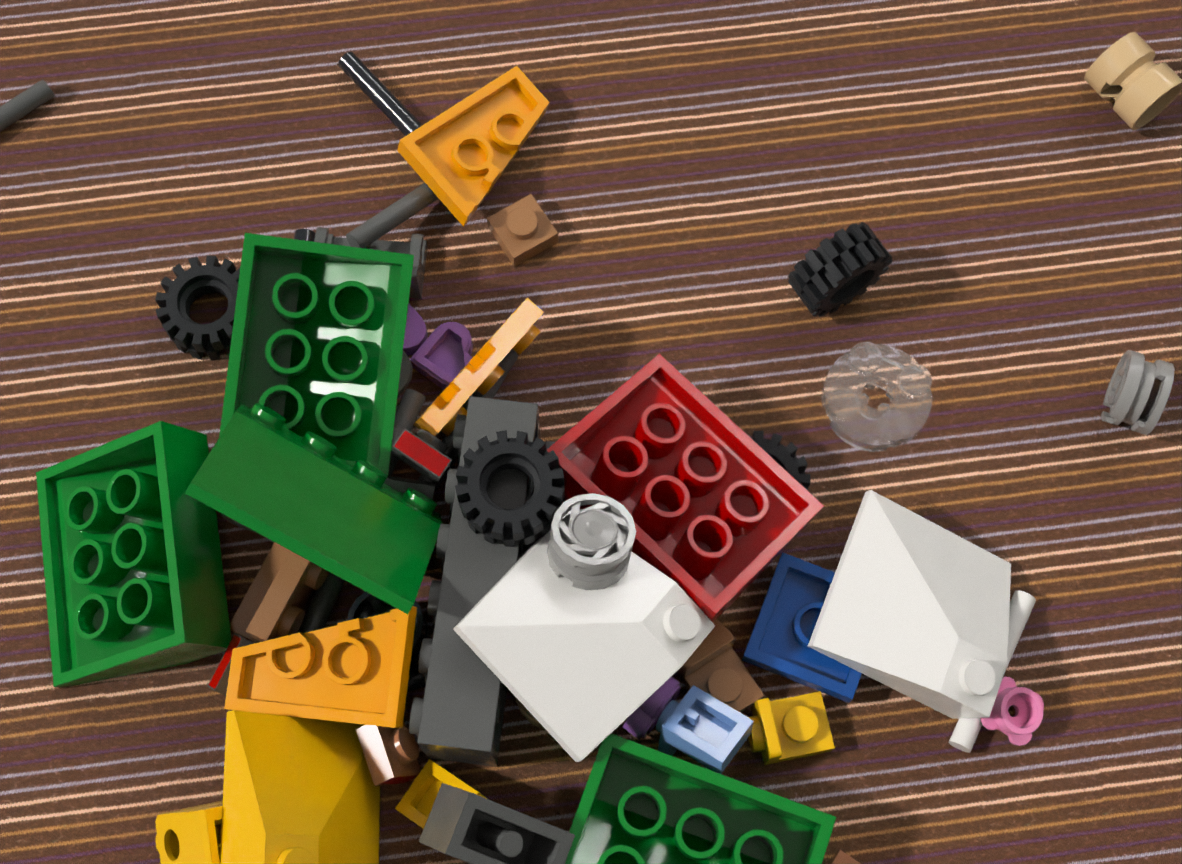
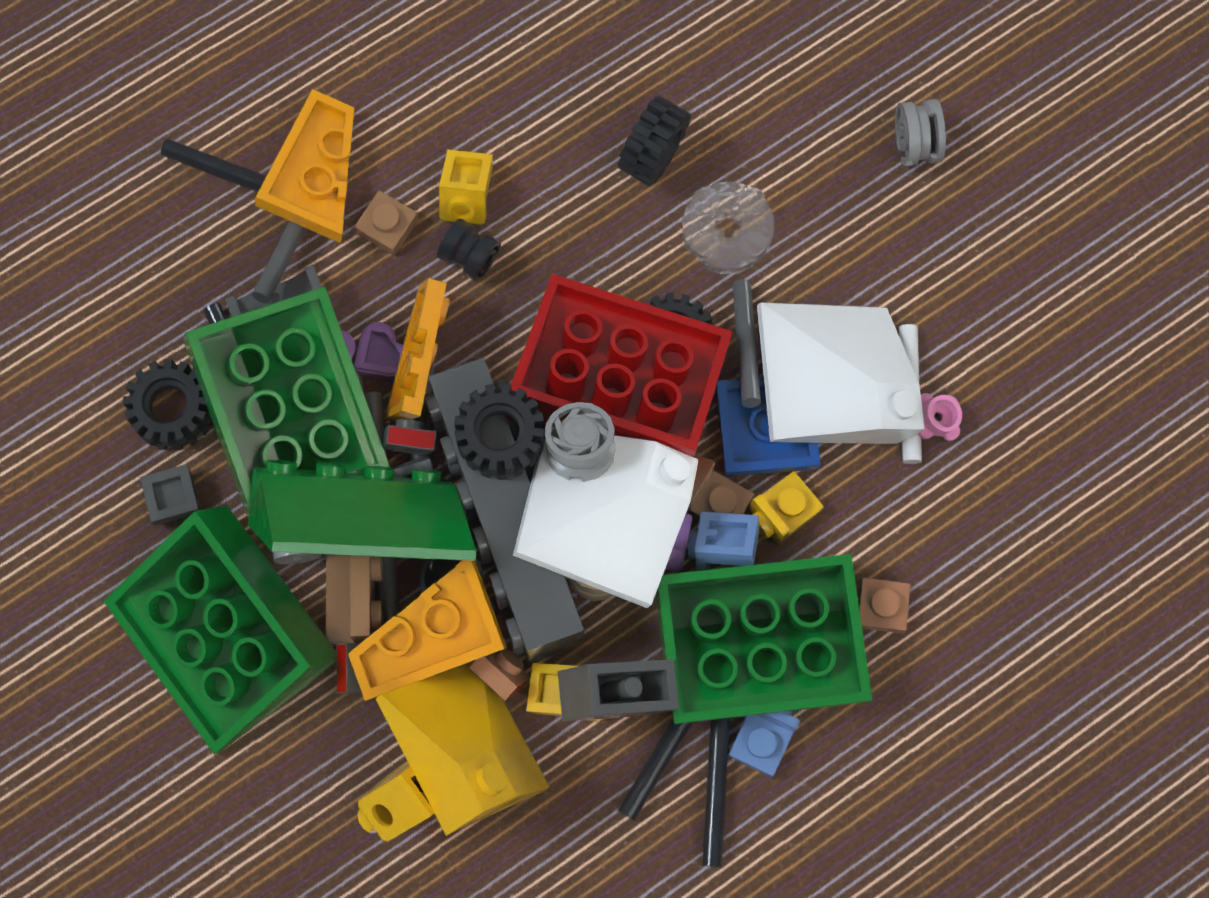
camera: 30 degrees left, 5 degrees up
none -> dark grey plate [140,464,201,526]
none -> black wheel [437,218,501,281]
none -> yellow bracket [439,149,493,225]
none -> dark grey bar [733,279,761,408]

